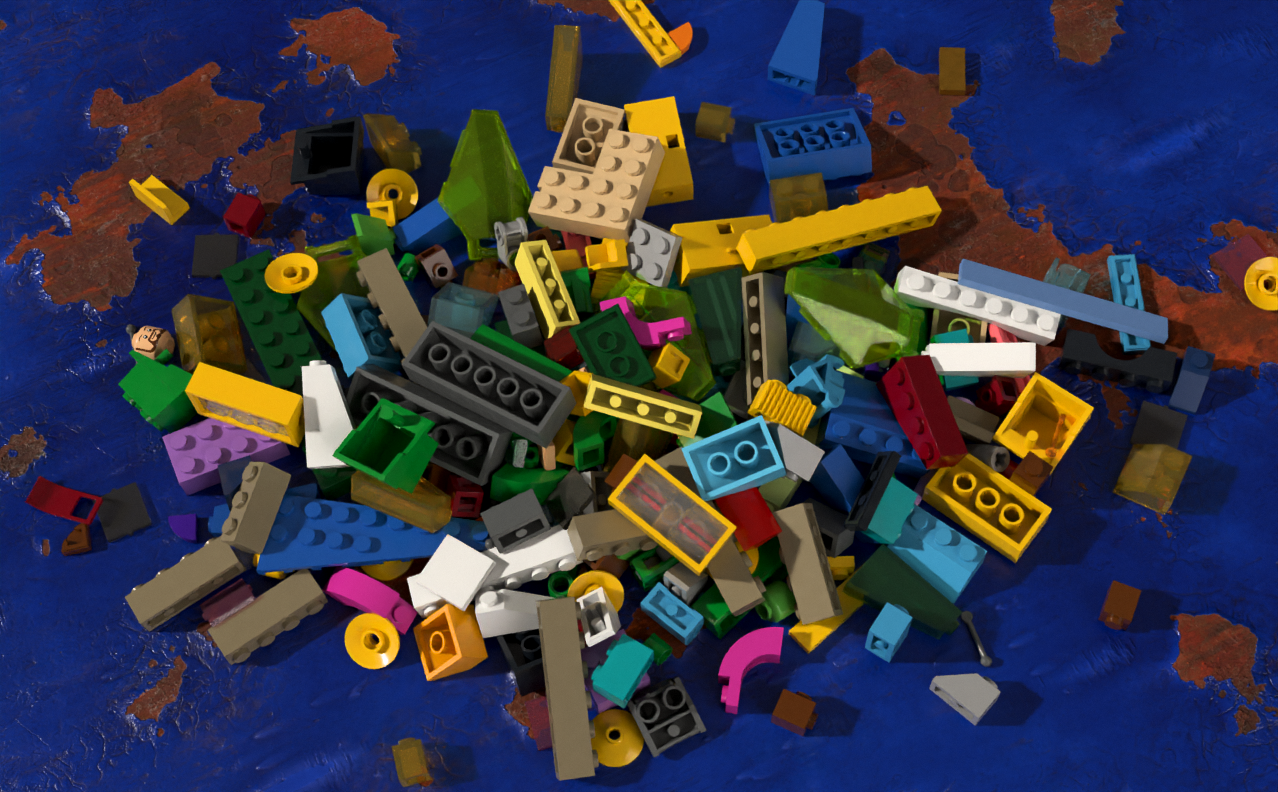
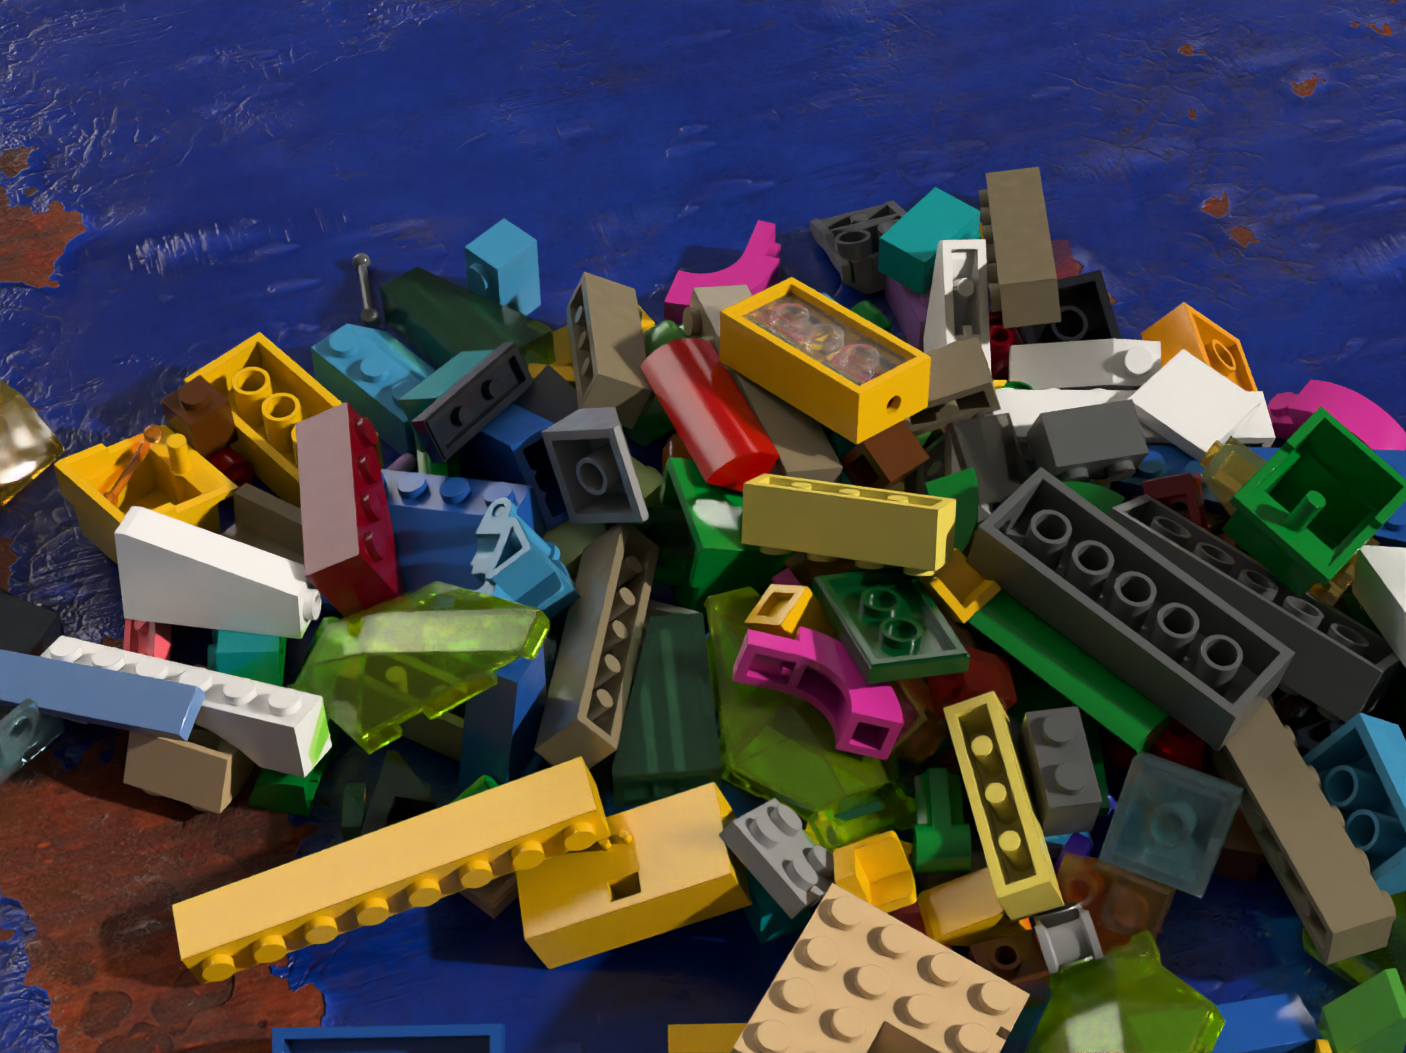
camera: 175 degrees left, 15 degrees down
yellow dish [345,613,400,669] -> none
clear yellow brick [391,738,432,787] -> none
green hose [397,253,420,282] -> none
reddish brown brick [415,244,458,289] -> none
medium azure slope [681,415,787,502] -> none
yellow brick [747,379,817,437] -> none
clear yellow slope [769,172,828,223] -> none
reddish brown brick [771,689,819,736] -> none
light grey slope [929,673,1001,726] -> none
light grey hinge [965,443,1010,472] -> none
reddish brown brick [1098,580,1141,630] -> none

